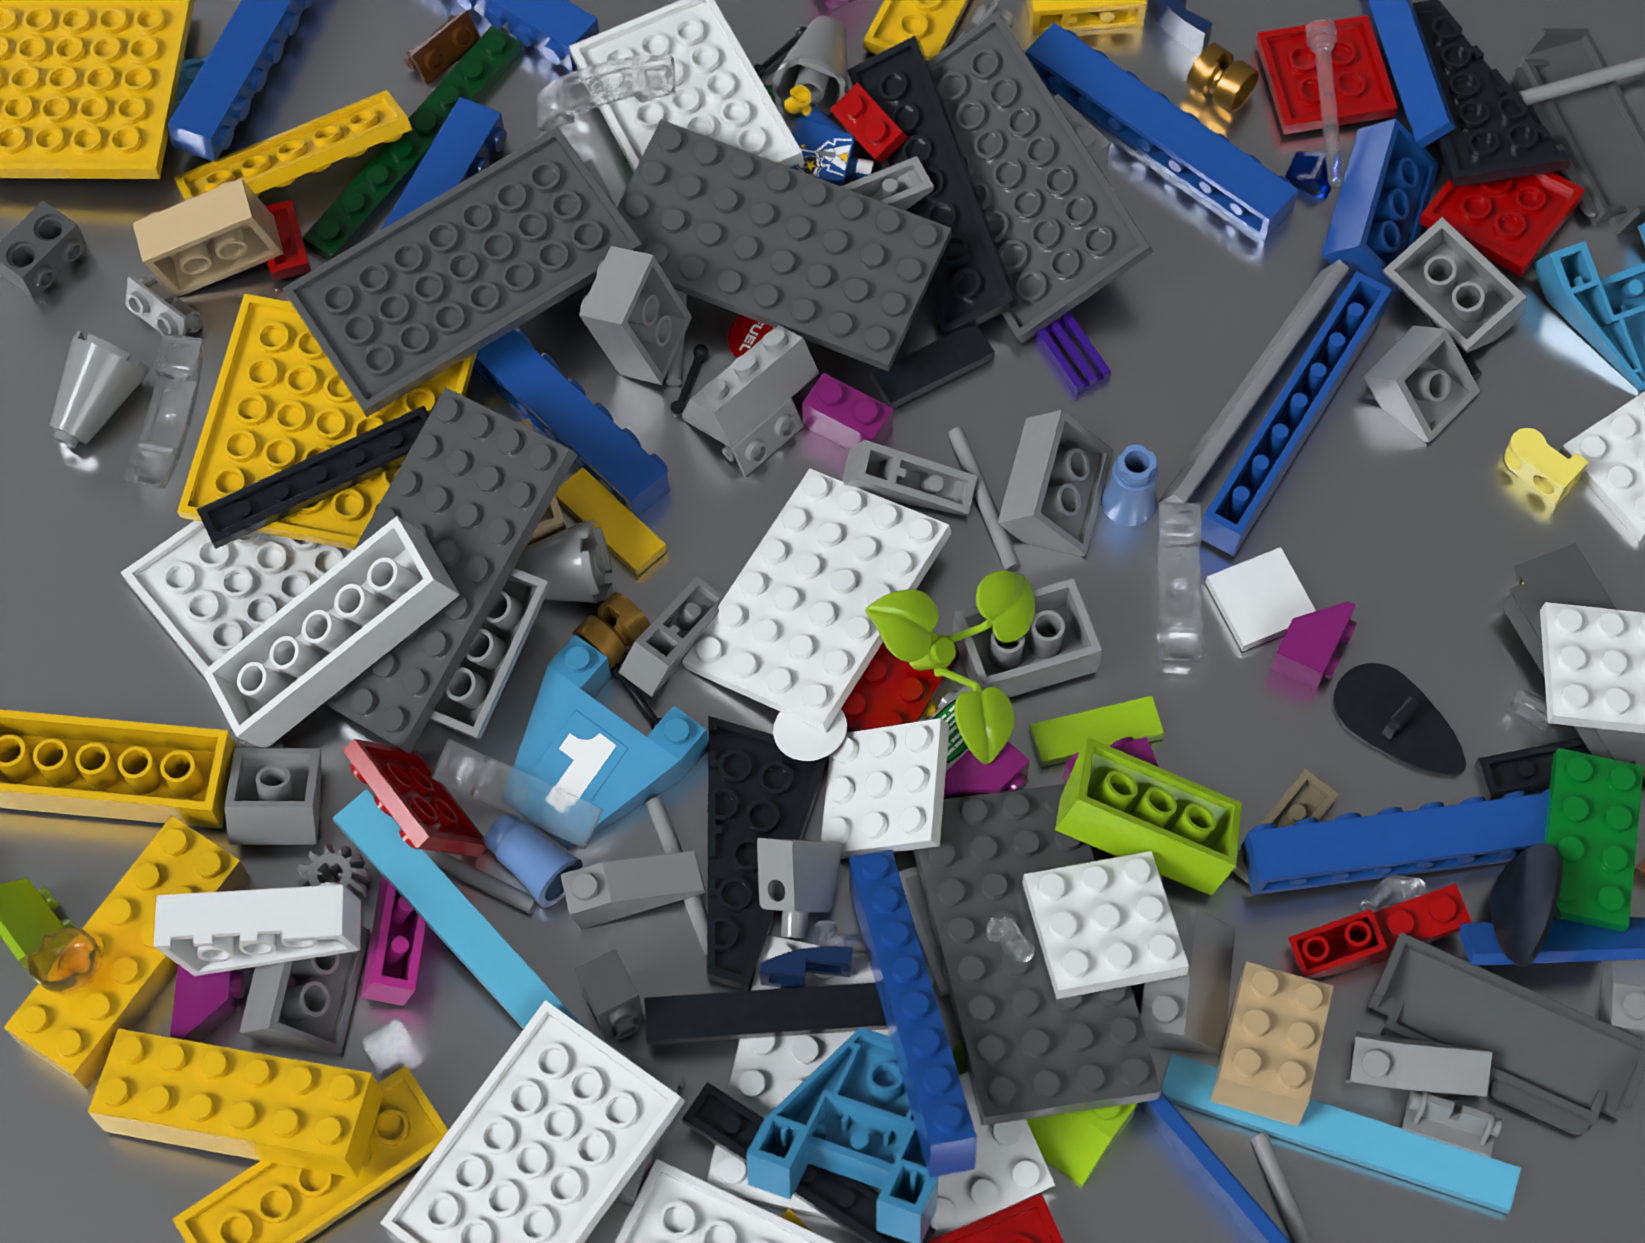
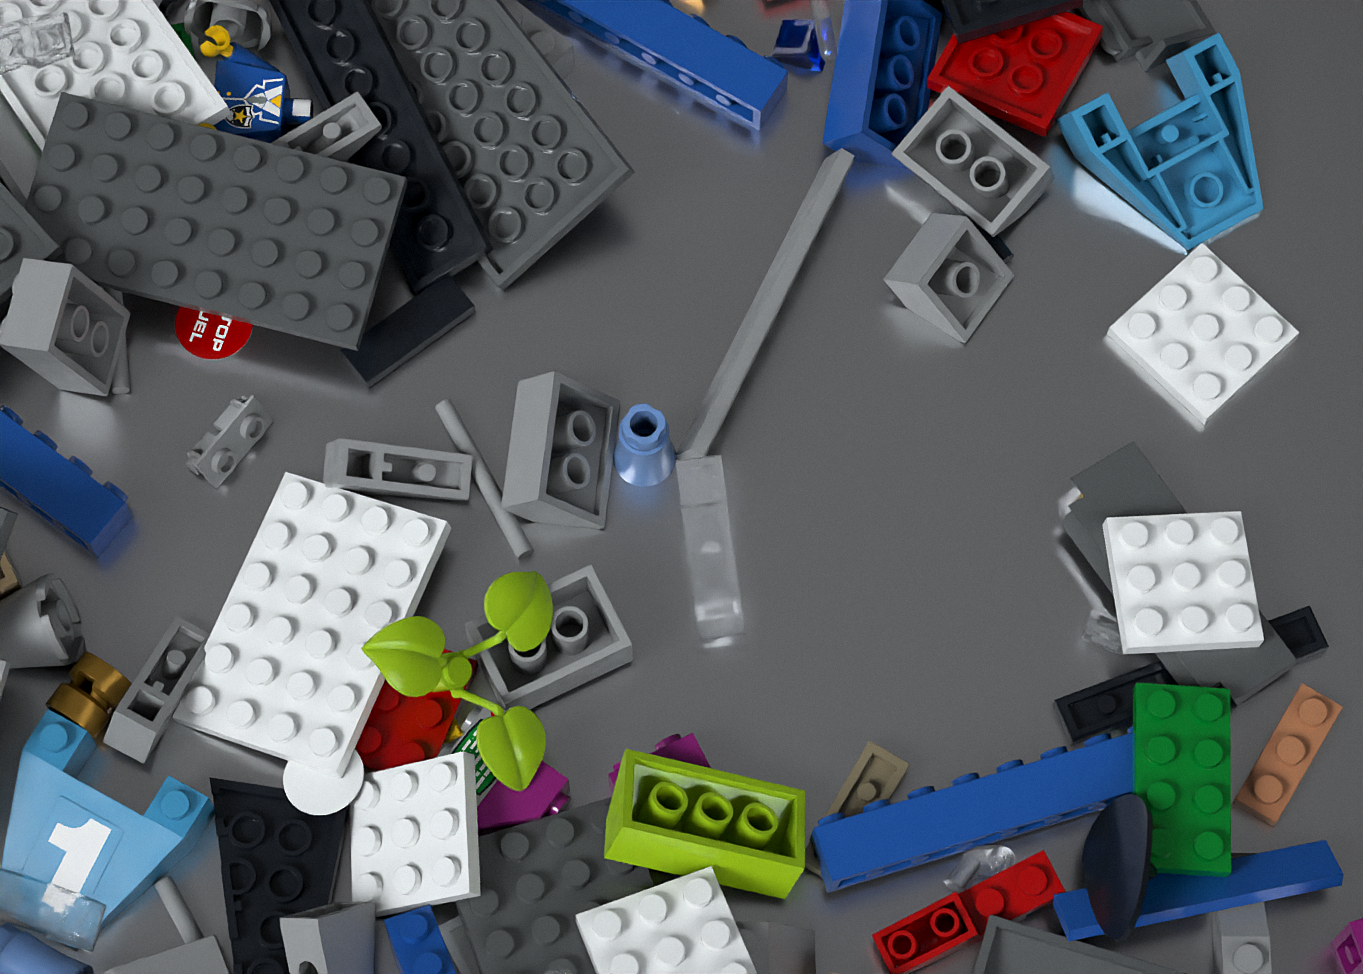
camera: 10 degrees left, 5 degrees up
yellow tile [555,467,667,577] -> none
black hinge [611,664,662,730] -> none
black hinge [670,344,709,418] -> none
light grey slope [682,325,819,448] -> none
magenta brick [802,373,893,450] -> none
red plate [830,83,908,165] -> none
lime tile [1029,696,1164,768] -> none
dark purple tile [1034,311,1111,396] -> none
blue brick [1198,271,1392,556] -> none
white tile [1205,547,1316,652] -> none
magenta slope [1271,601,1357,690] -> none
black shield [1333,663,1466,777] -> none
light yellow leg [1504,428,1589,505] -> none

